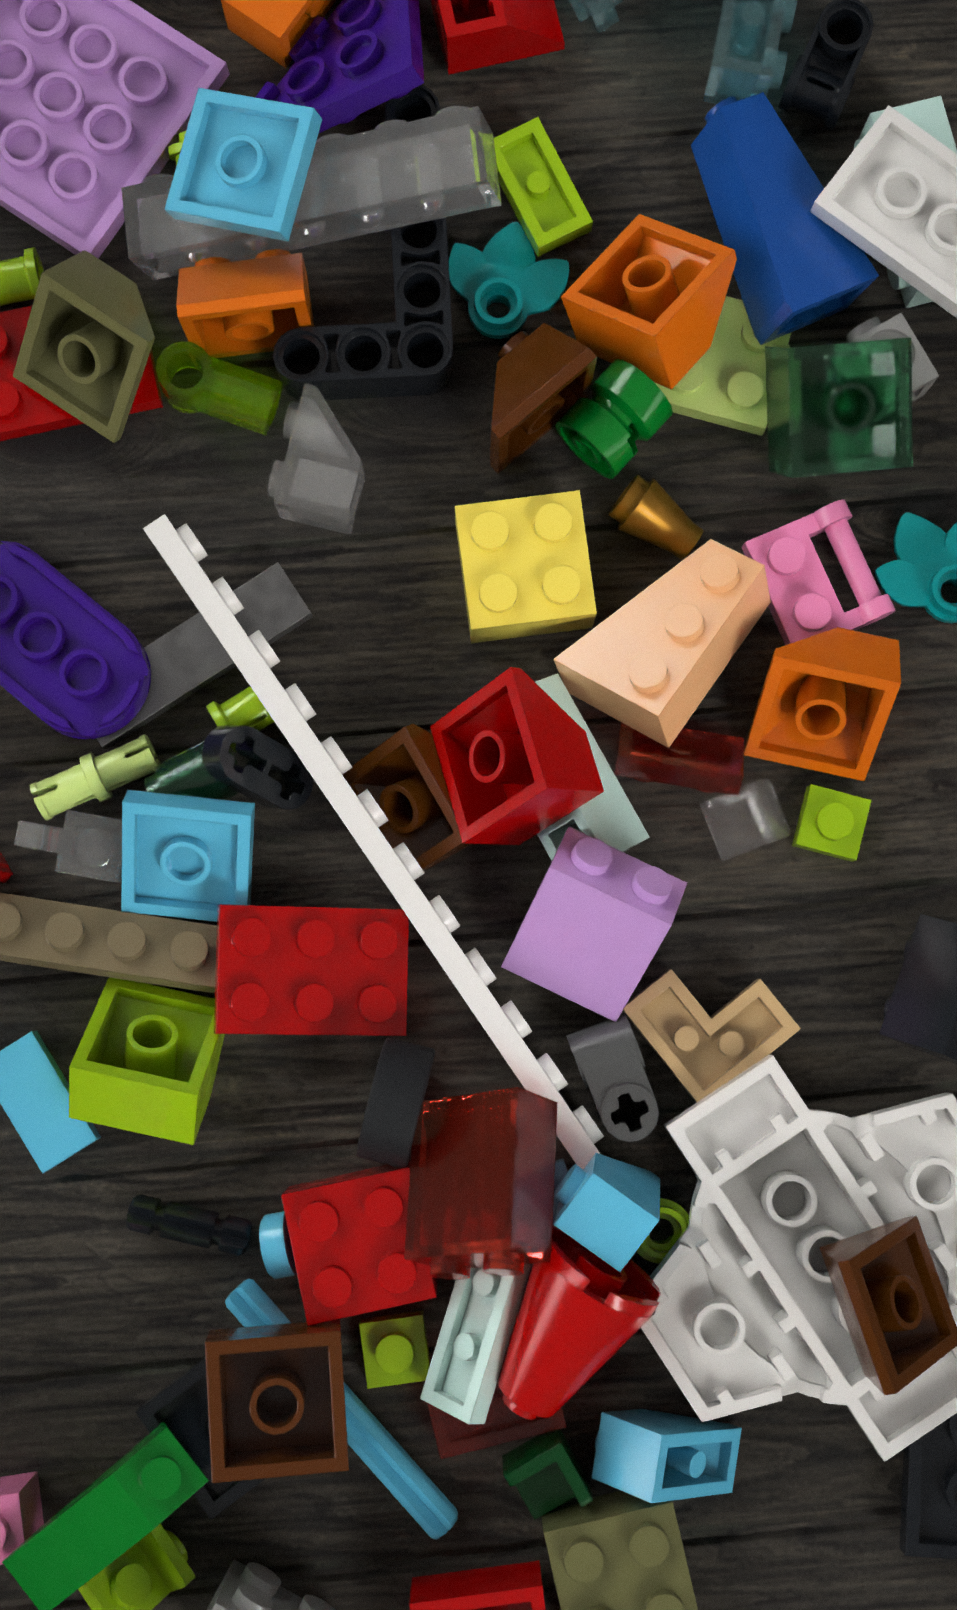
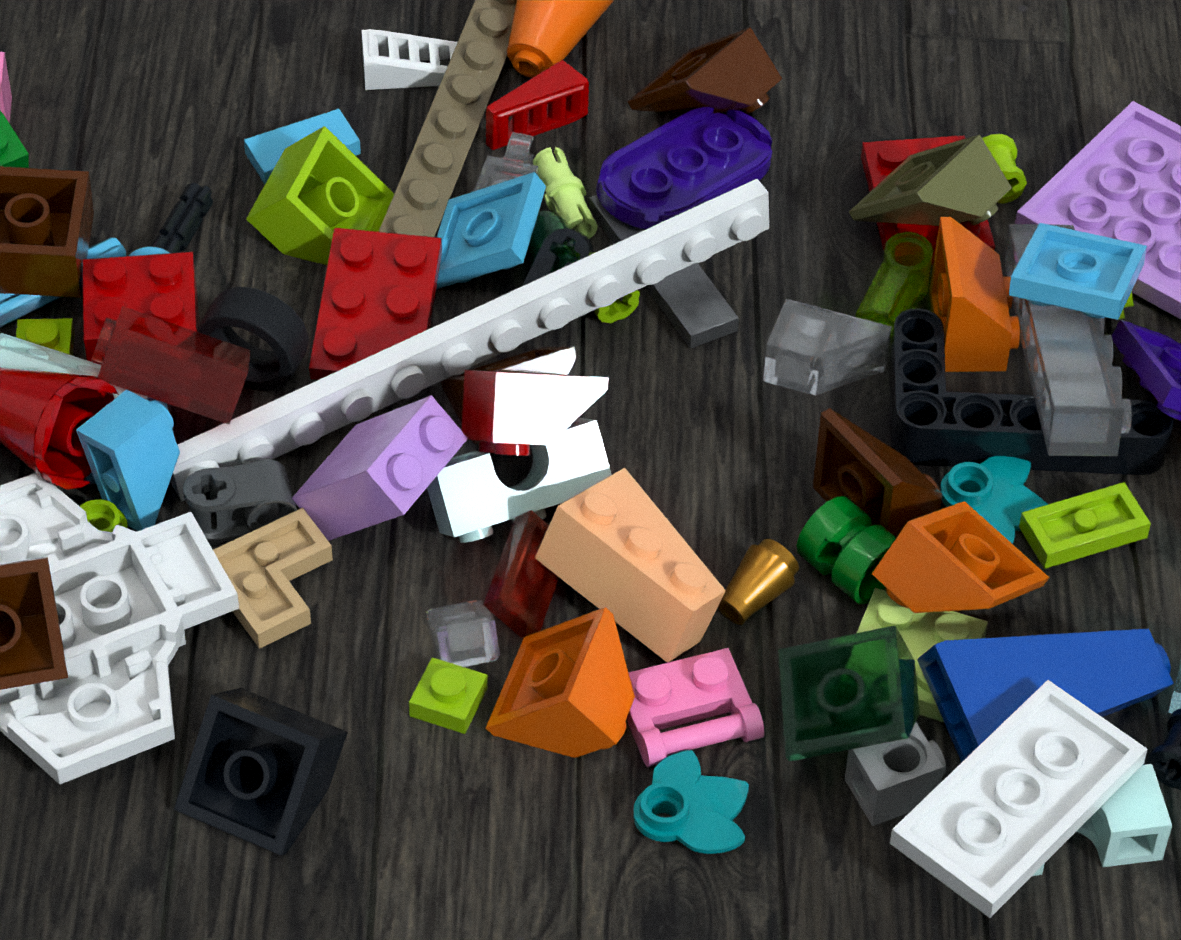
camera: 95 degrees right, 35 degrees down
light yellow brick [455,490,597,643] -> none

